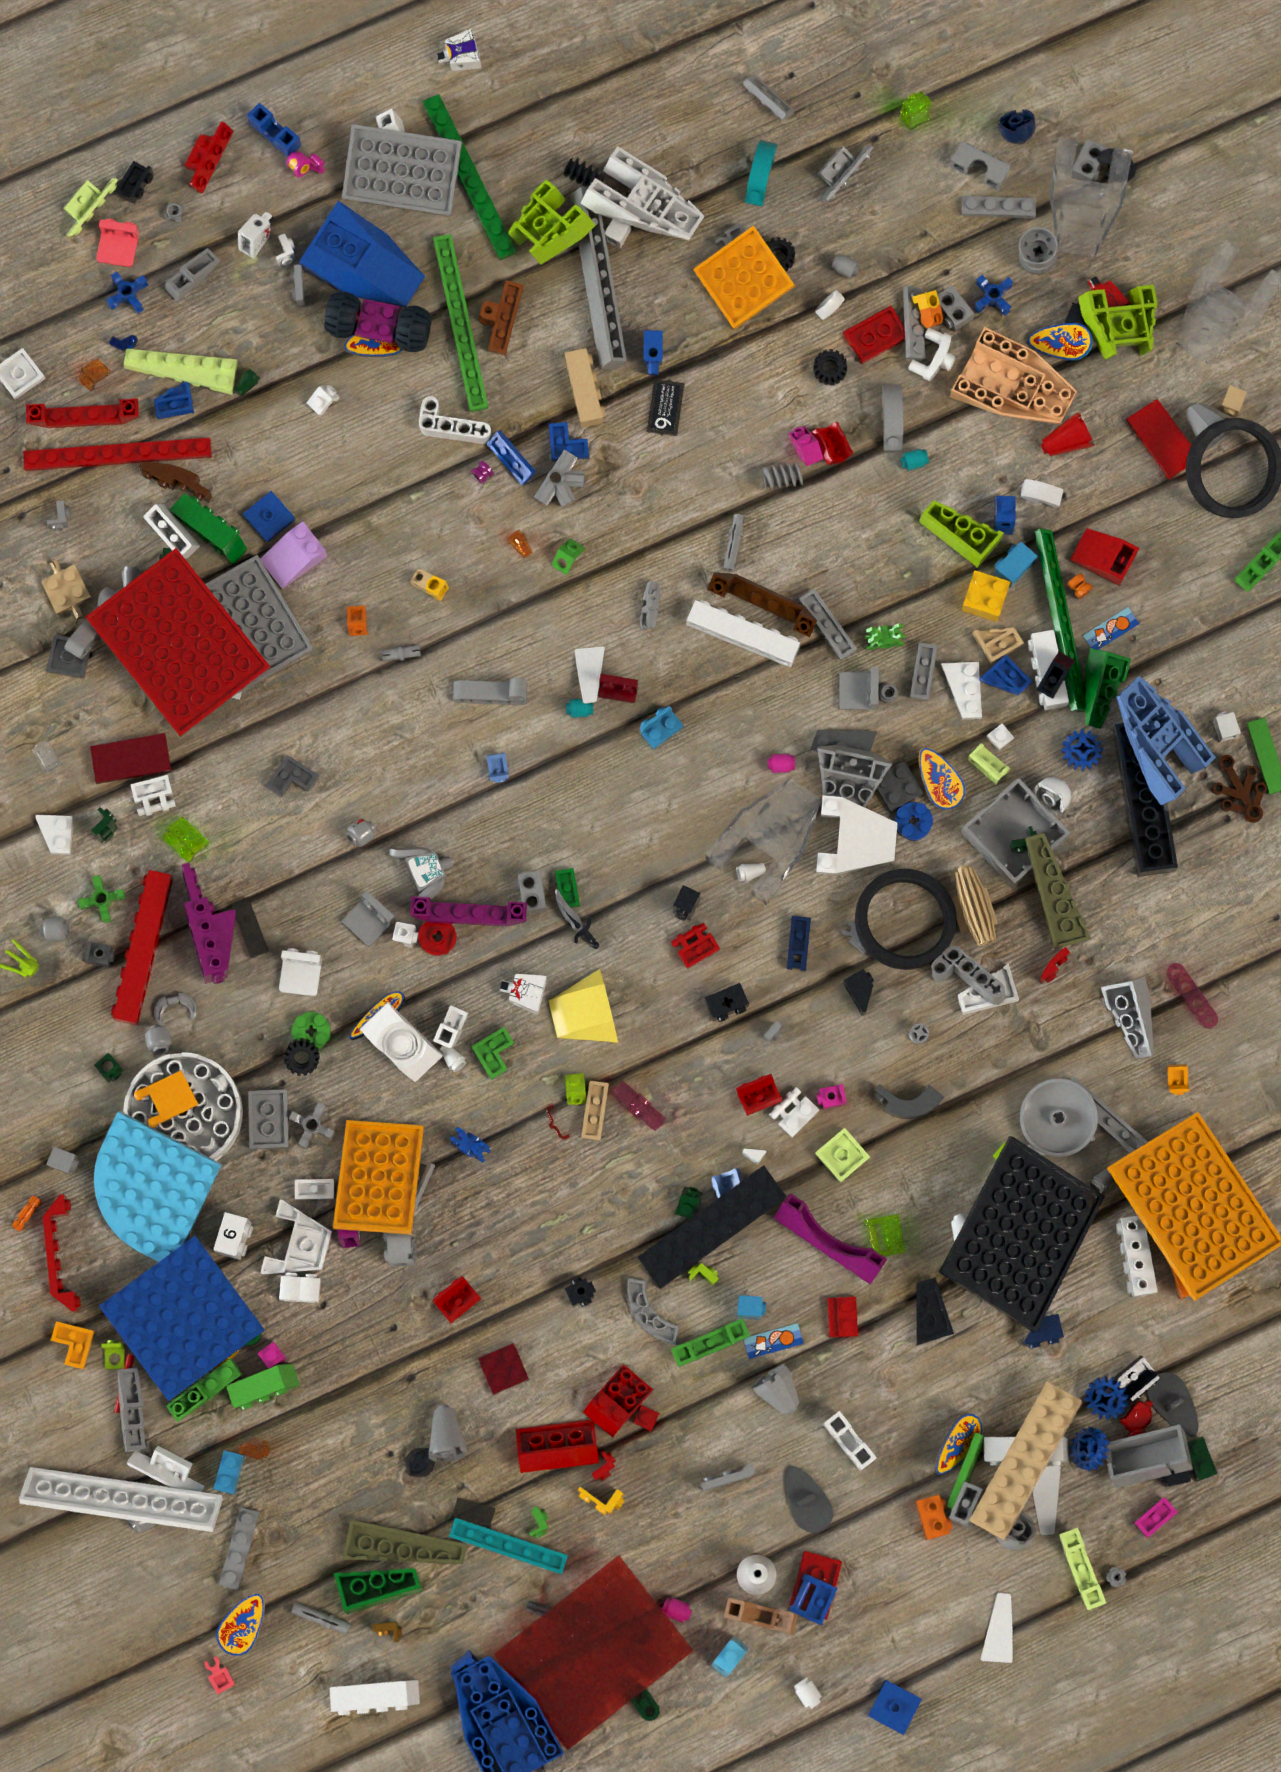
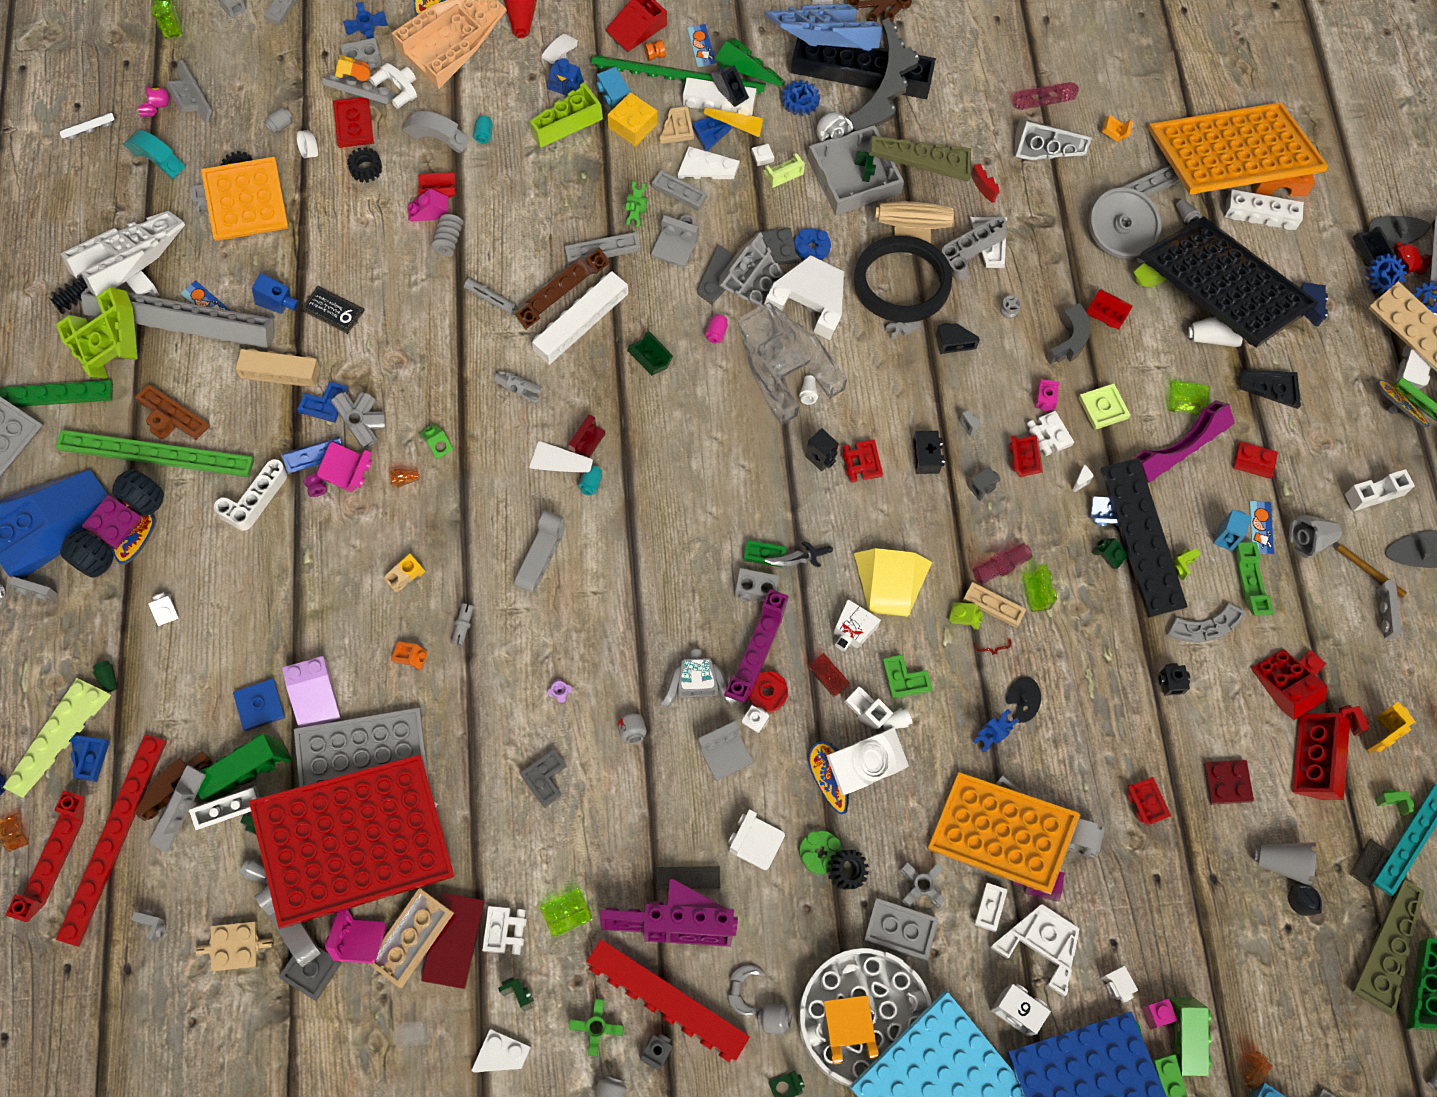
camera: 75 degrees left, 10 degrees down
white brick [279,1273,321,1303] -> none
medium blue bracket [486,752,509,783] -> none
dark azure bracket [640,706,684,750] -> none
dark blue plate [787,916,811,971] -> none
shield [919,748,965,810] -> none
none -> dark pink piece [138,86,169,117]
none -> light grey bracket [149,765,206,852]
none -> sticker [180,281,231,311]
none -> dark pink bracket [316,442,372,493]
none -> dark pink bracket [325,909,387,964]
none -> tan piece [368,888,454,988]
none -> lavender plate [548,679,572,703]
none -> dark green bracket [627,331,673,376]
none -> yellow sticker [704,107,763,137]
none -> clear red plate [808,653,850,698]
none -> dark grey arch [848,18,919,132]
none -> dark grey brick [968,467,1000,501]
none -> black piece [1006,677,1041,723]
none -> clear neon green bracket [1023,564,1057,612]
none -> red bracket [1086,289,1133,330]
none -> white window [1101,966,1138,1003]
none -> pearl gold bar [1336,544,1407,598]

